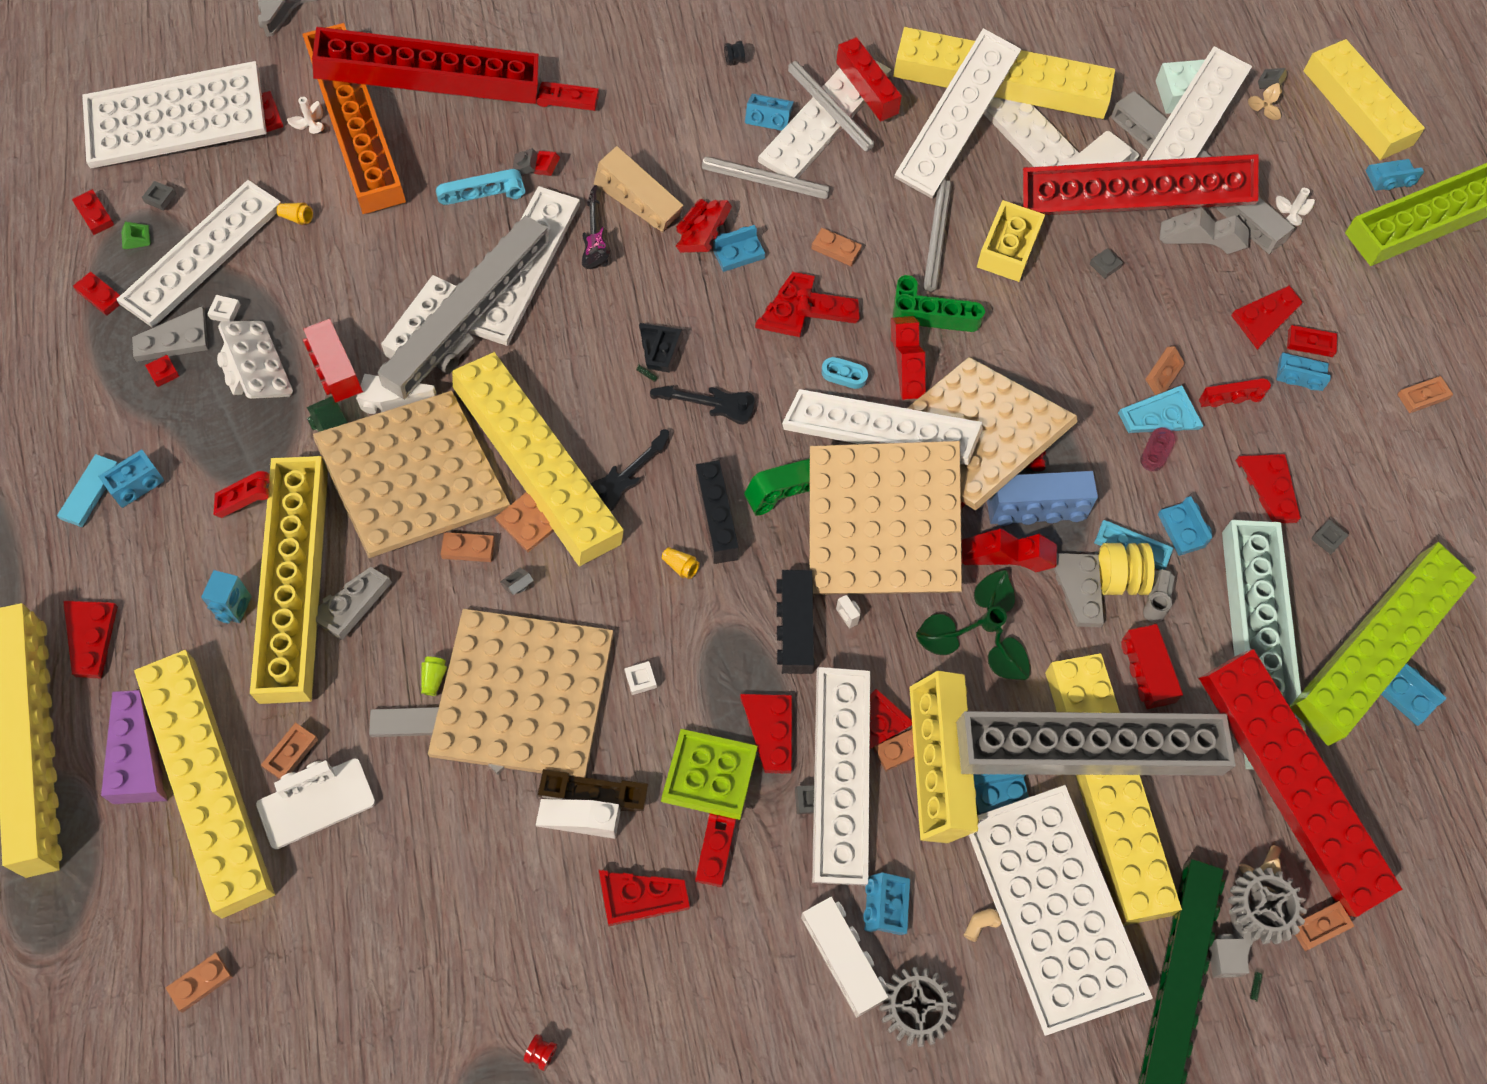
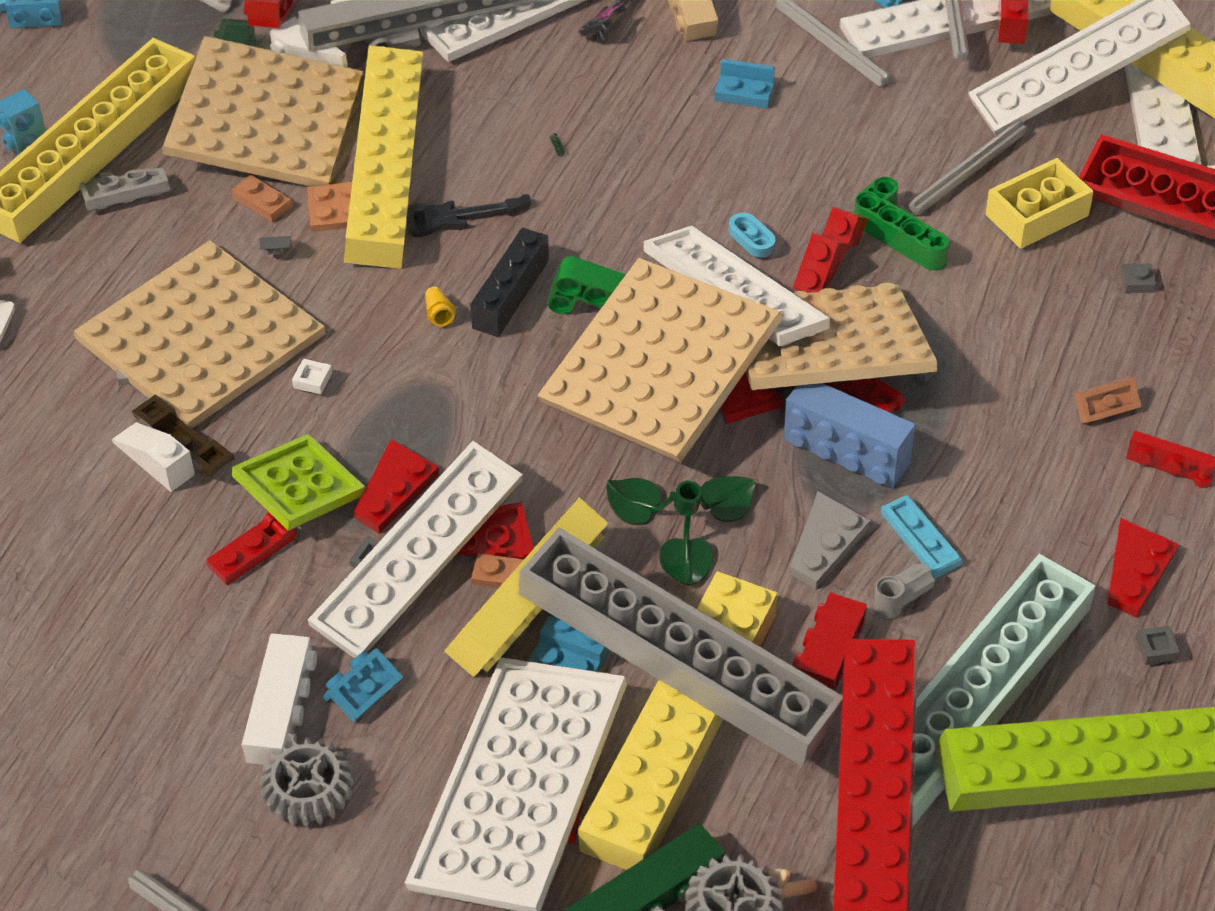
camera: 40 degrees right, 15 degrees down
red plate [213,471,270,518] -> none
light grey tile [369,707,439,737] -> none
lime cone [421,656,447,696] -> none
red wing [599,870,690,926] -> none
black wing [639,323,683,373] -> none
black piece [650,386,755,425] -> none
red axle [676,199,708,235] -> none
red wing [676,200,732,253] -> none
red wing [755,272,815,337] -> none
black brick [776,570,814,674] -> none
red plate [796,289,859,324] -> none
nougat plate [811,228,862,267] -> none
white plate [836,595,861,629] -> none
red arch [961,528,1057,573] -> none
tan arm [963,908,1002,942] -> none
light yellow wheel [1098,543,1154,595] -> none
medium azure wing [1118,385,1203,433] -> none
clear pink plate [1140,427,1175,471] -> none
dark azure bracket [1158,496,1212,556] -> none
dark azure bracket [1381,663,1446,726] -> none

